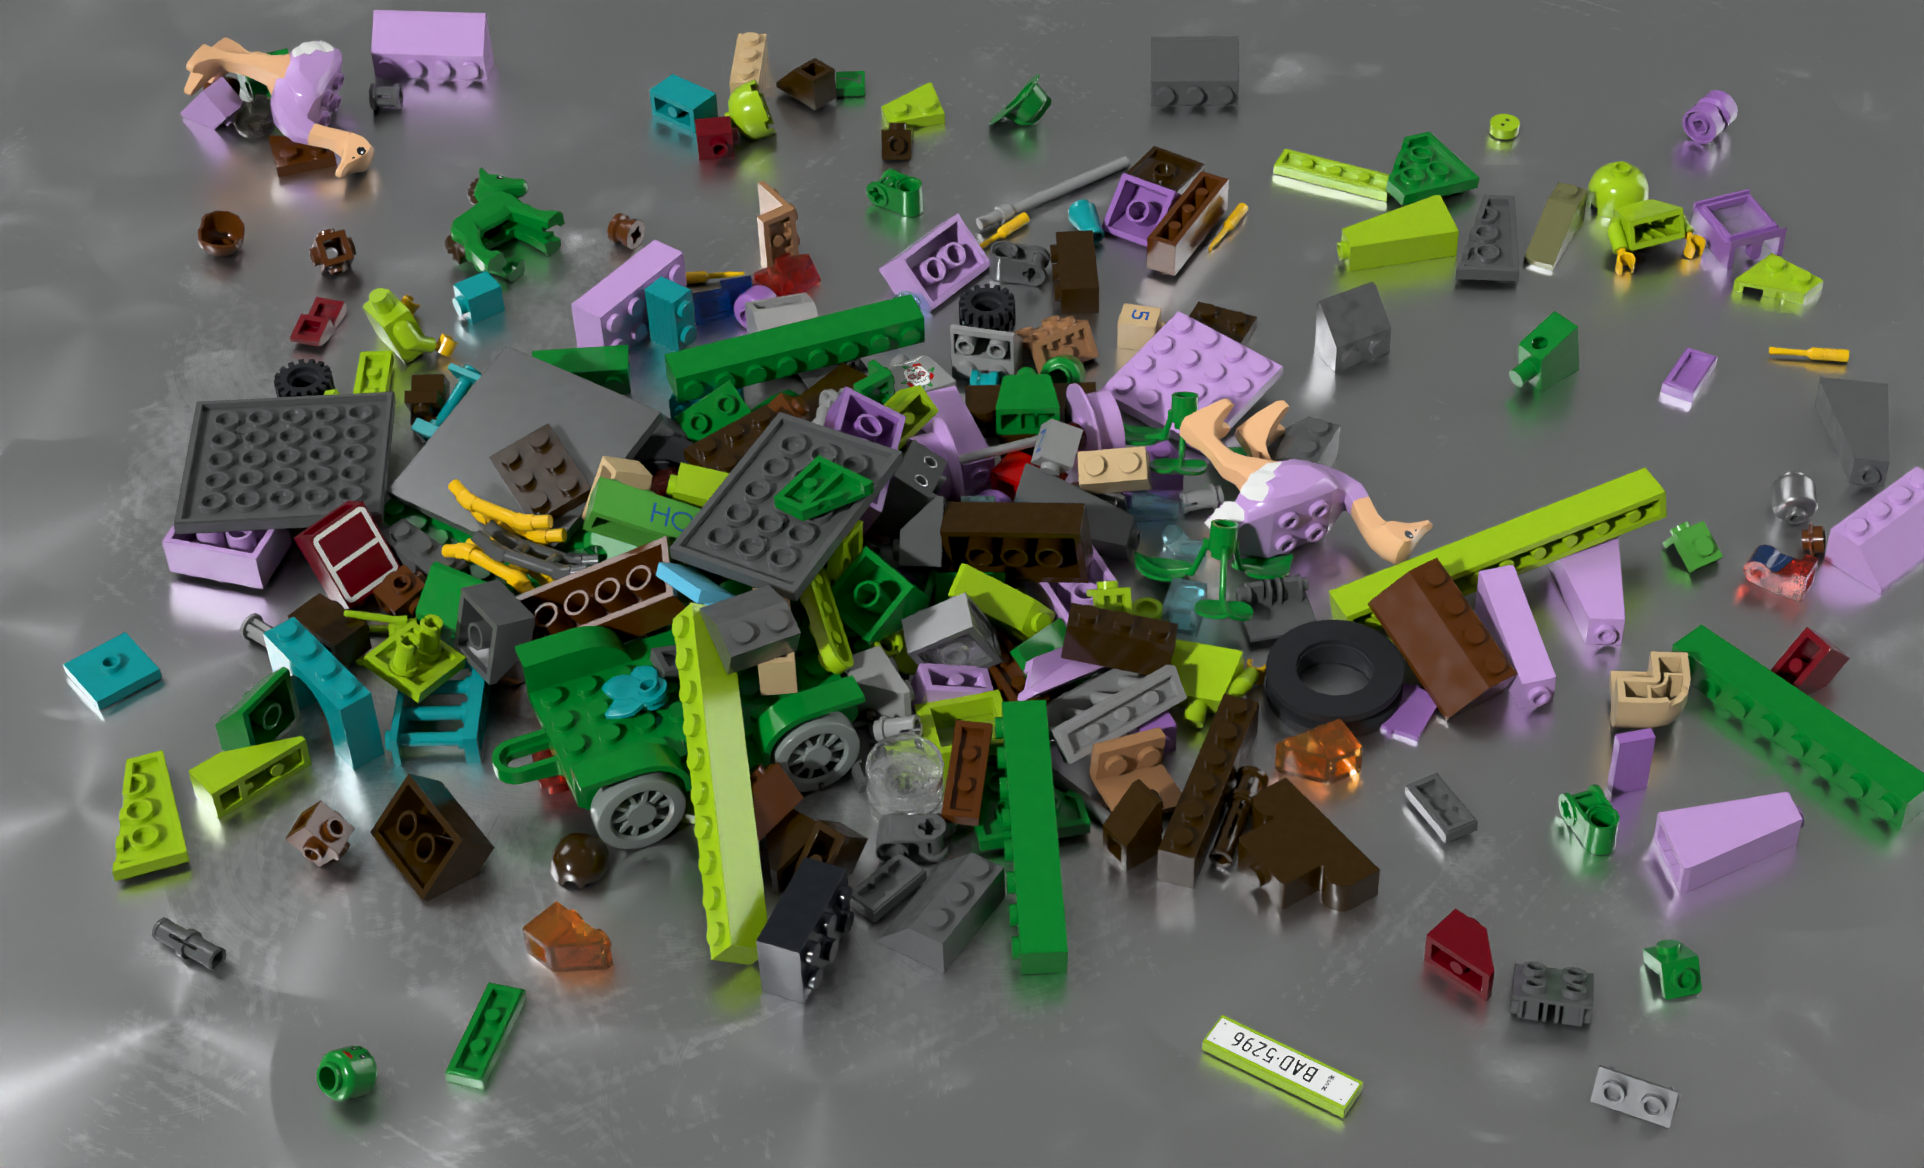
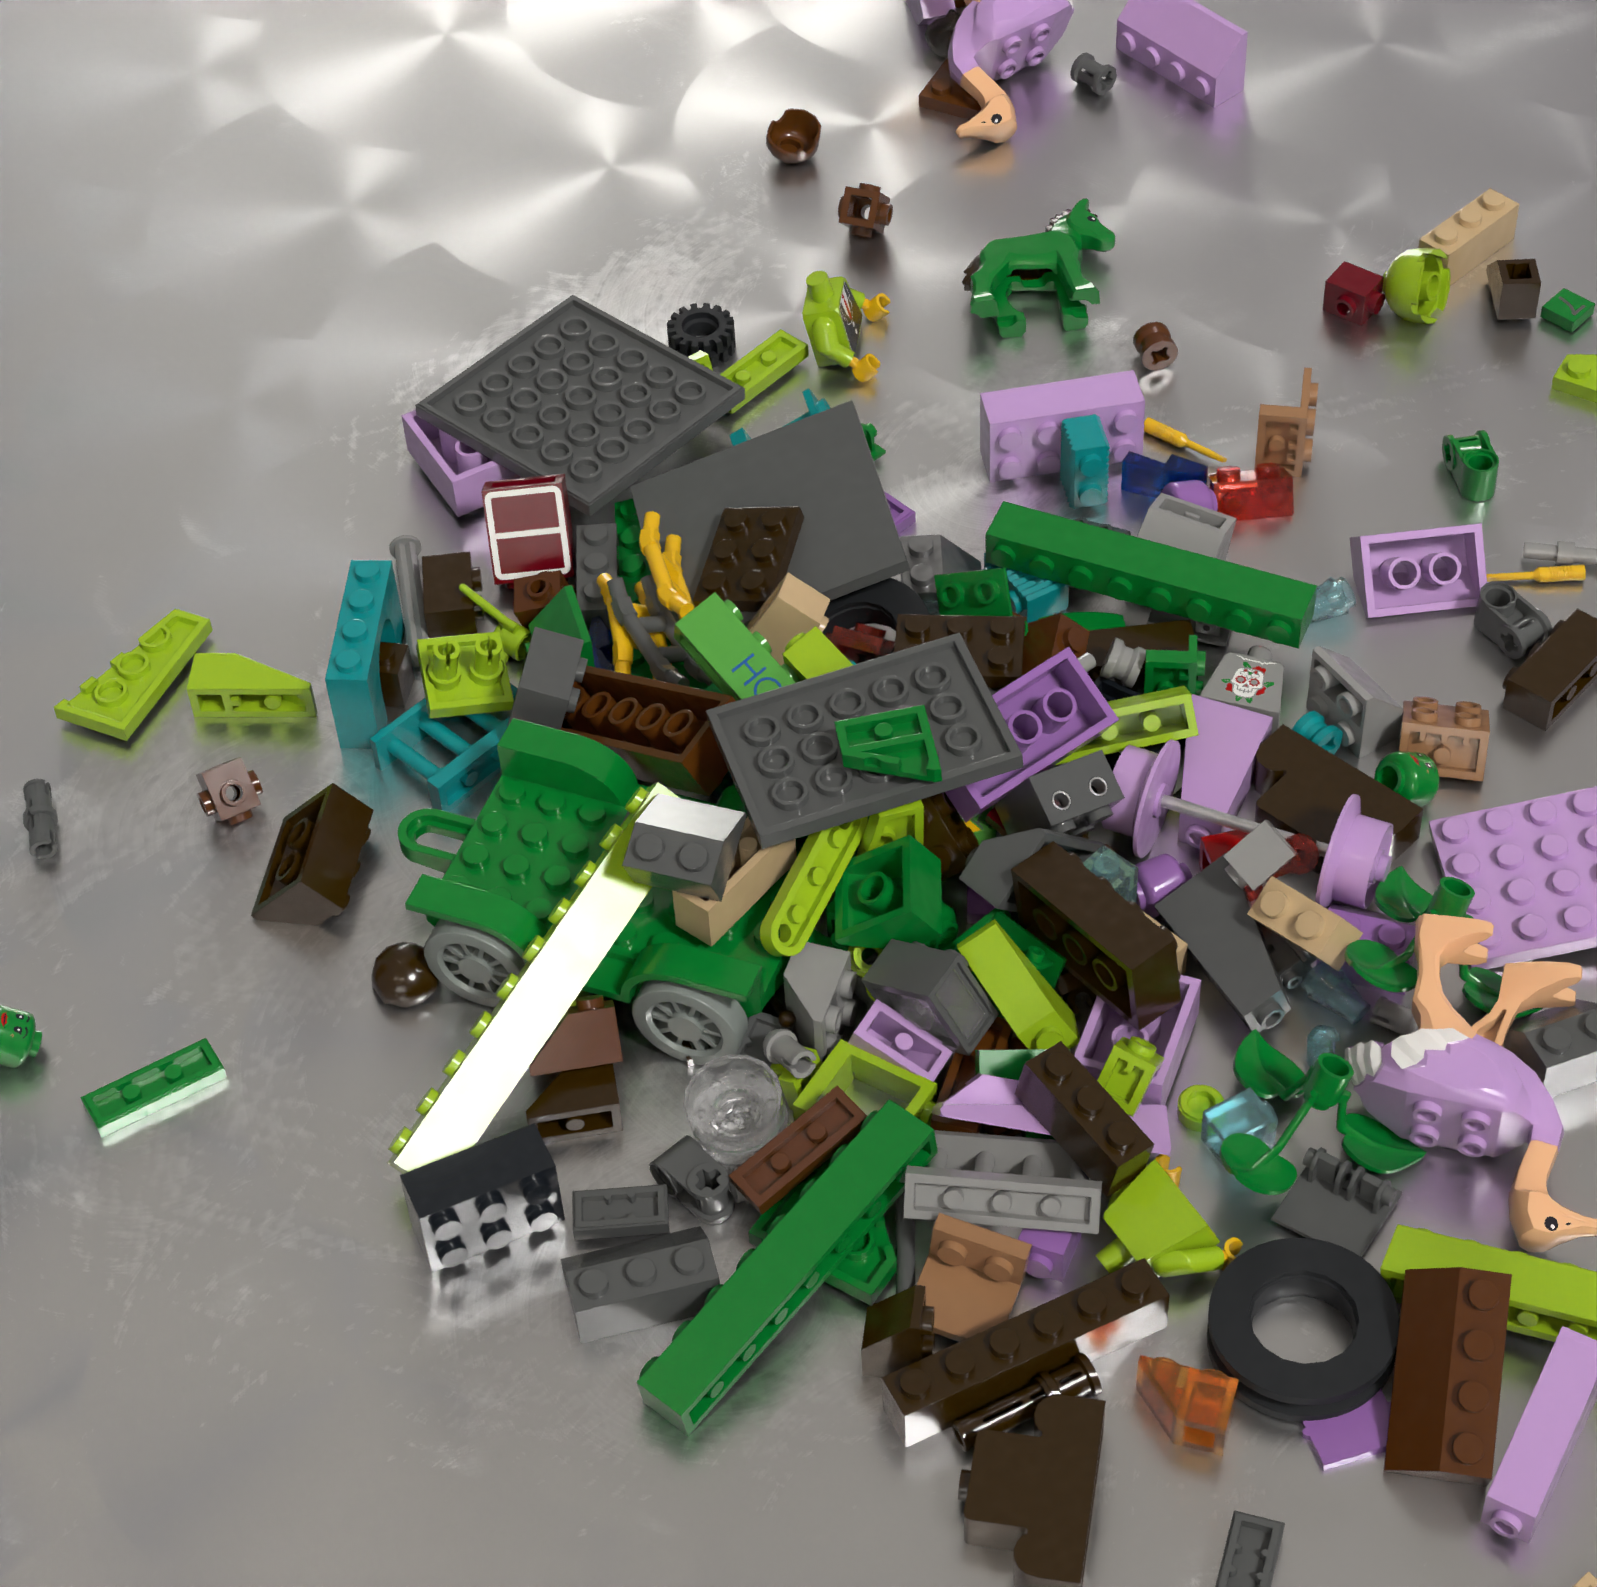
camera: 45 degrees right, 5 degrees up
teal plate [63,632,162,711] -> none
green slope [215,666,301,751] -> none
dark red slope [290,297,348,347] -> none
dark brown brick [404,374,450,426] -> none
teal brick [452,271,505,325] -> none
clear orange slope [522,901,613,972] -> none
green brick [532,345,632,395] -> none
teal plate [602,666,669,719] -> none
teal brick [649,74,718,134] -> none
medium azure slope [656,562,734,606] -> none
dark brown slope [786,819,868,888] -> none
dark brown bracket [881,122,914,160] -> none
black tyre [959,284,1016,332] -> none
green torso [996,367,1060,435] -> none
tan brick [1117,303,1166,350] -> none

